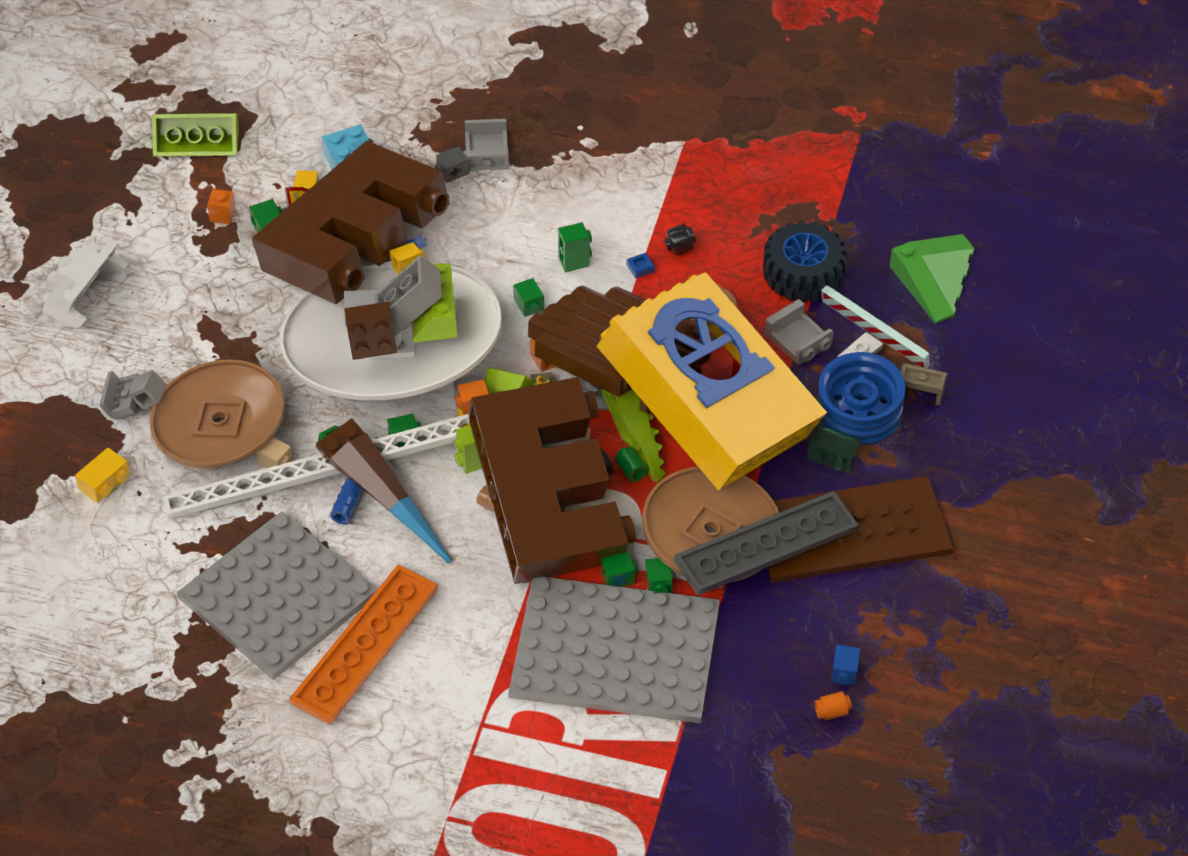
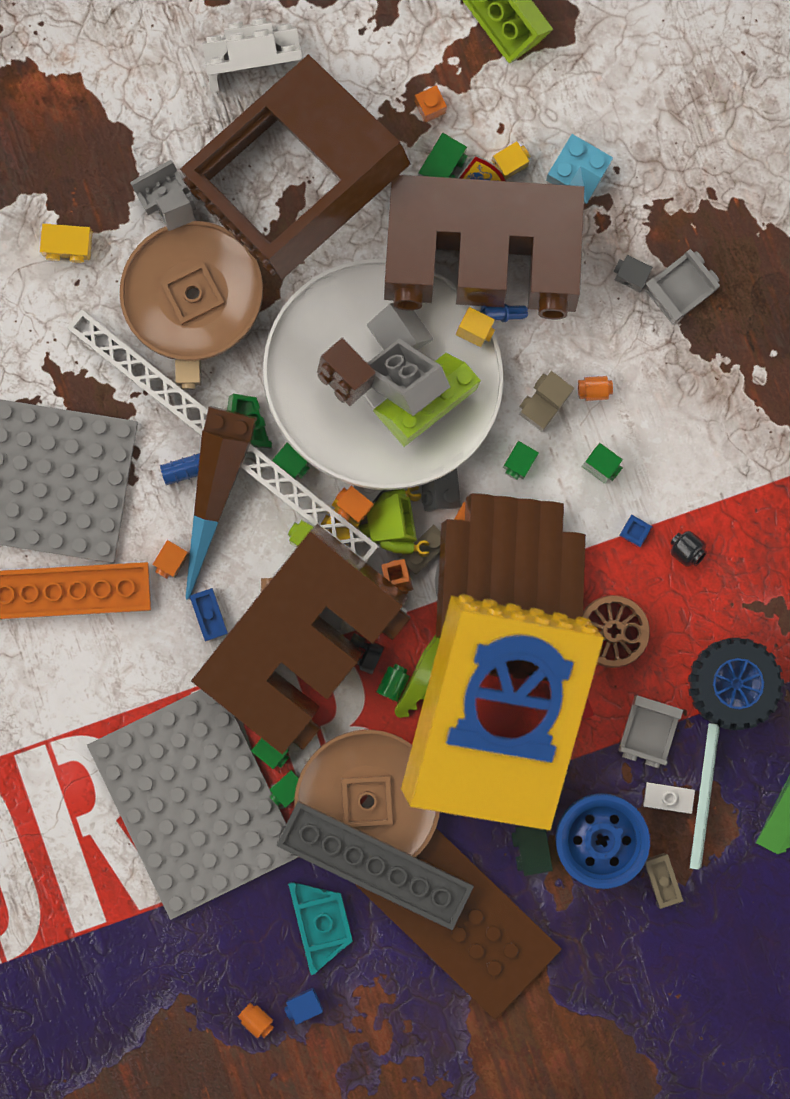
camera: 50 degrees right, 35 degrees up
none -> orange brick [152,540,190,579]
none -> reddish brown panel [180,54,411,280]
none -> blue plate [190,588,228,642]
none -> teal wing [288,882,353,975]
none -> dark grey bracket [421,468,461,511]
none -> dark tan brick [519,371,574,432]
none -> orange brick [578,376,613,401]

